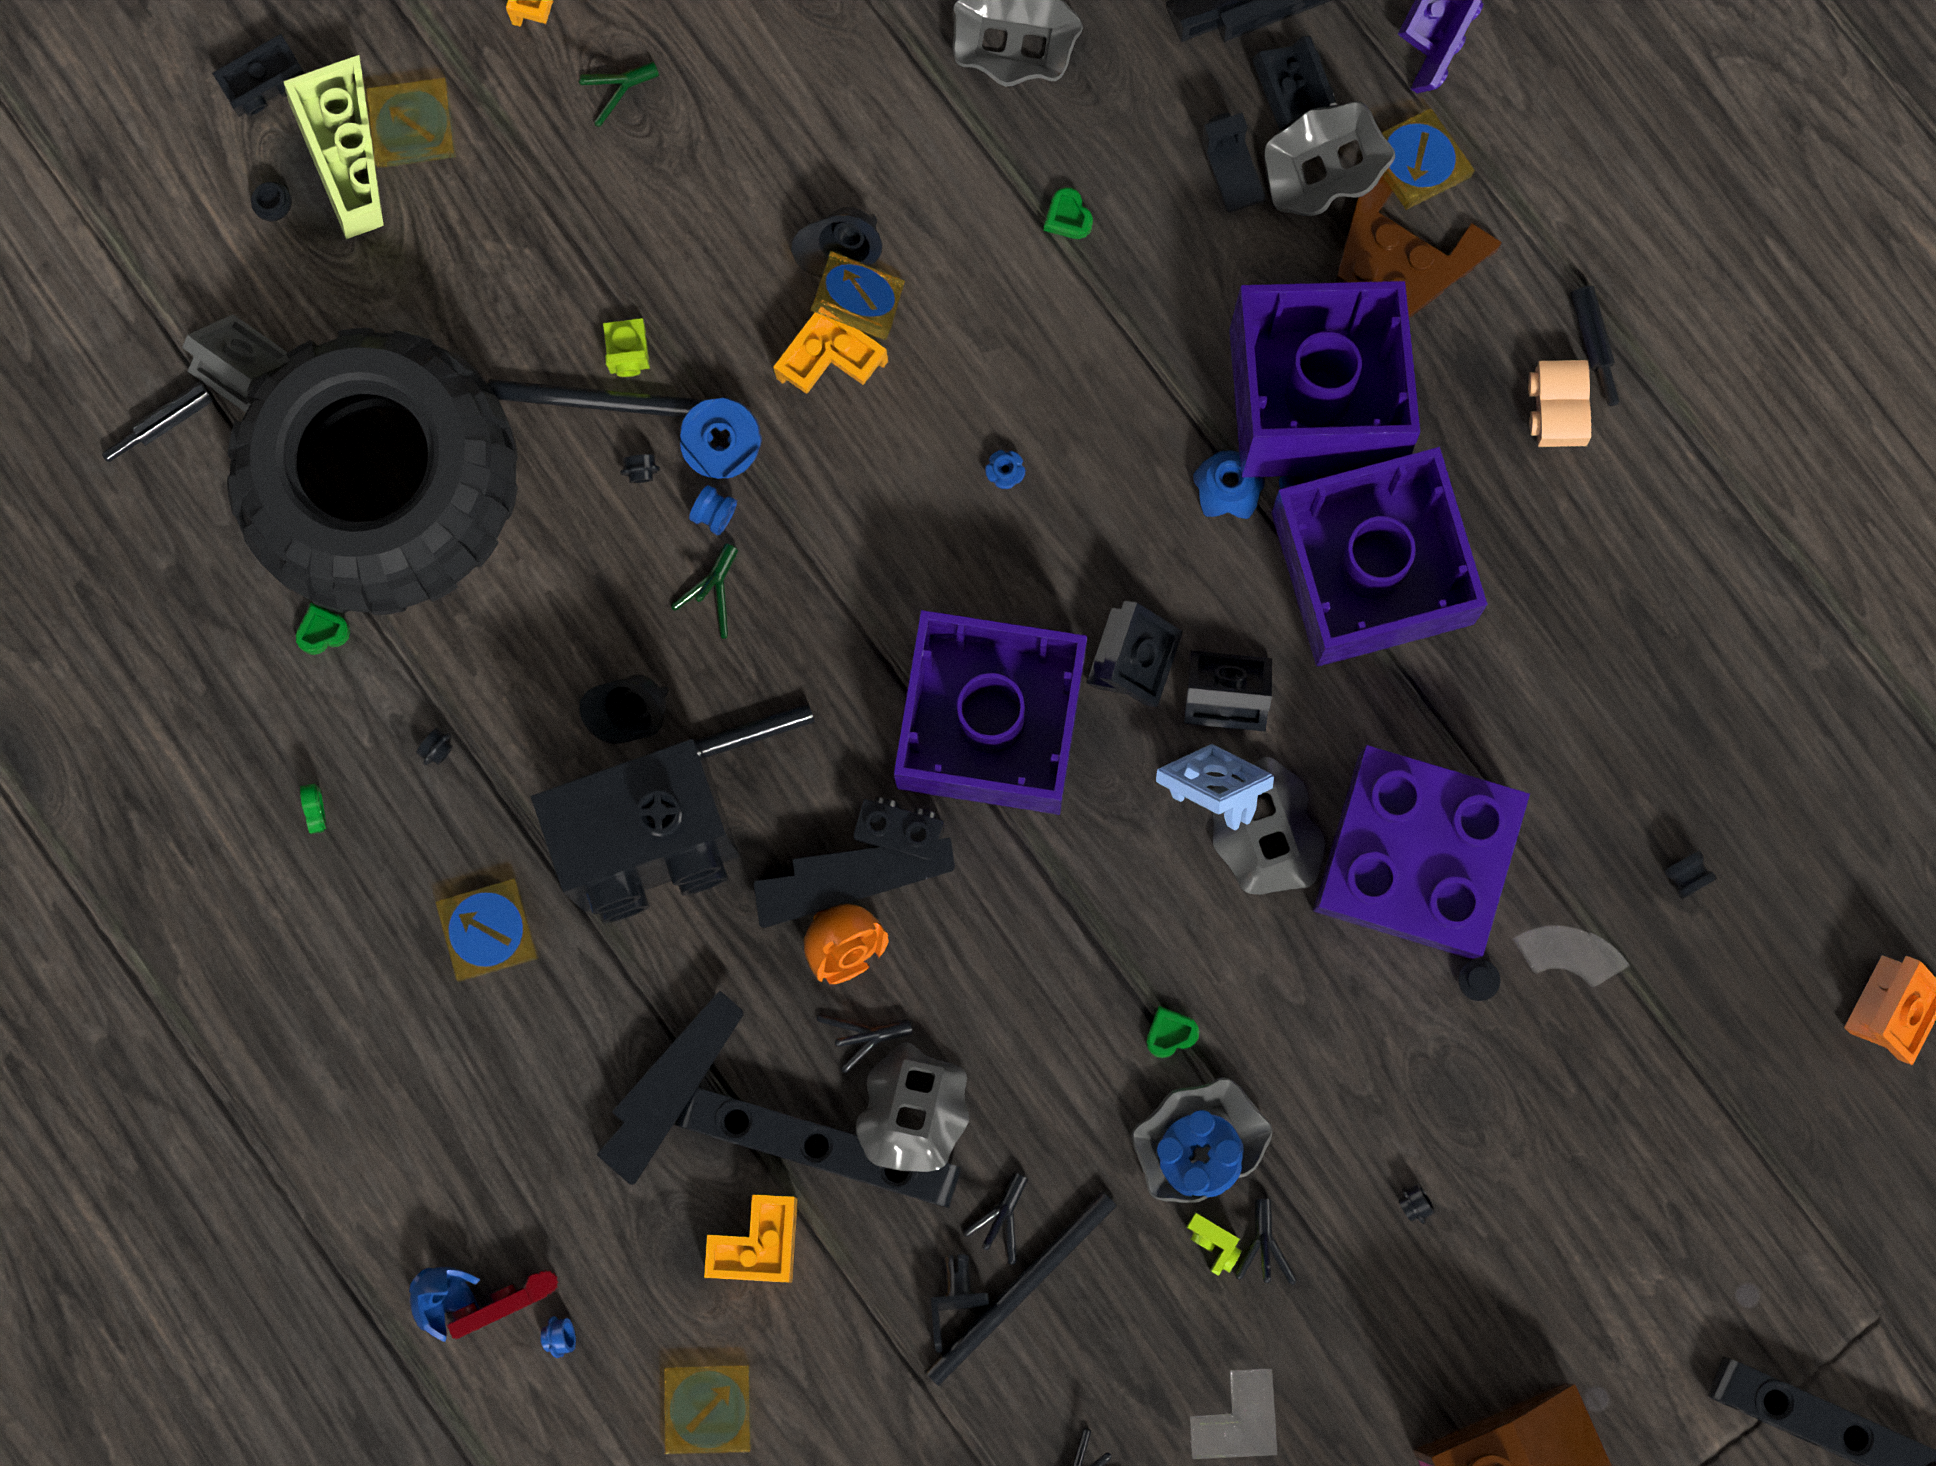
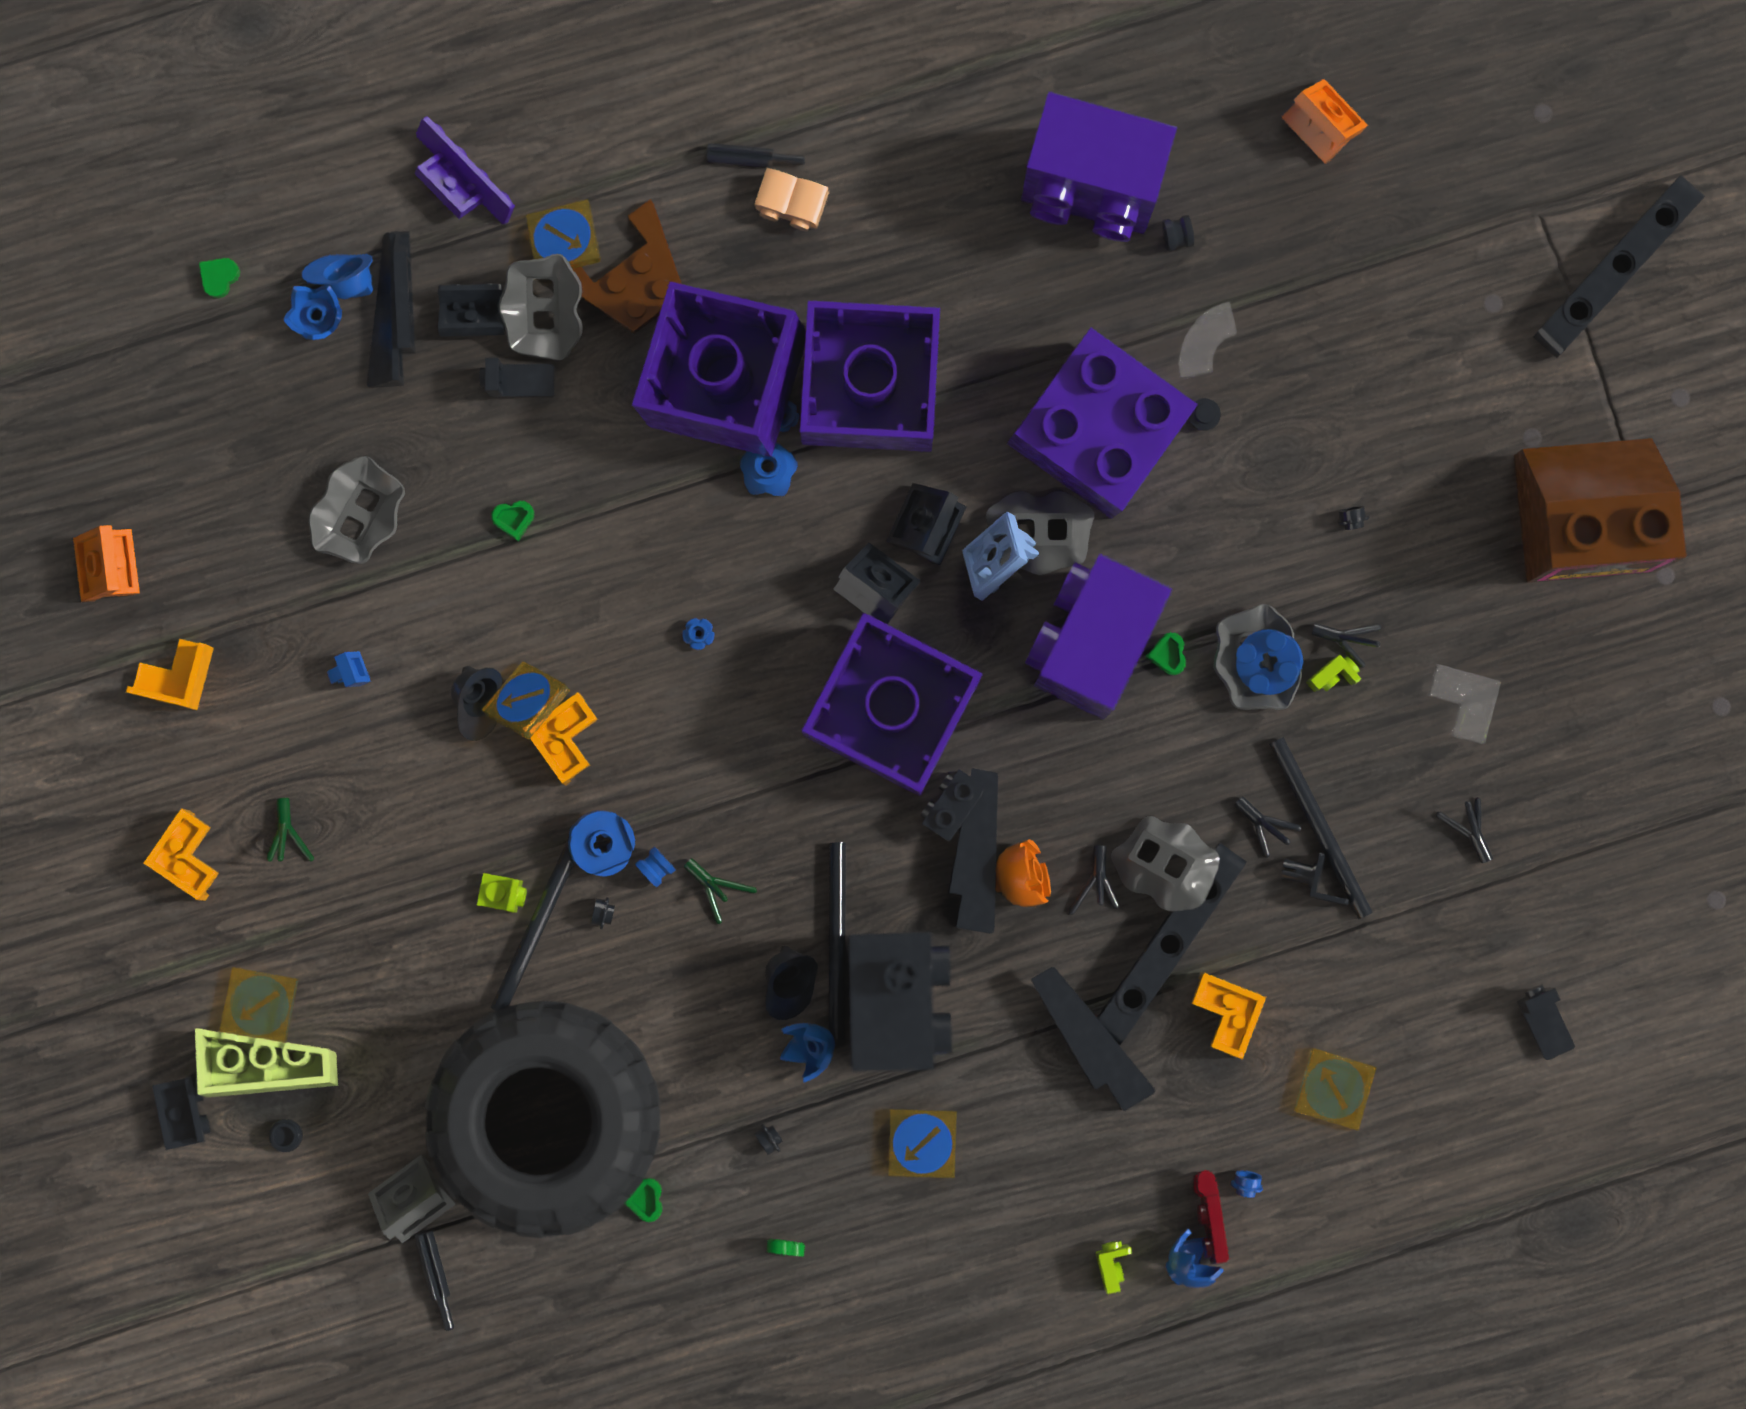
camera: 75 degrees left, 5 degrees up
none -> blue tile [327,651,371,687]
none -> blue piece [780,1023,835,1083]
none -> dark purple brick [1021,92,1177,242]
none -> dark purple brick [1025,554,1172,720]
none -> lime bracket [1095,1240,1132,1294]

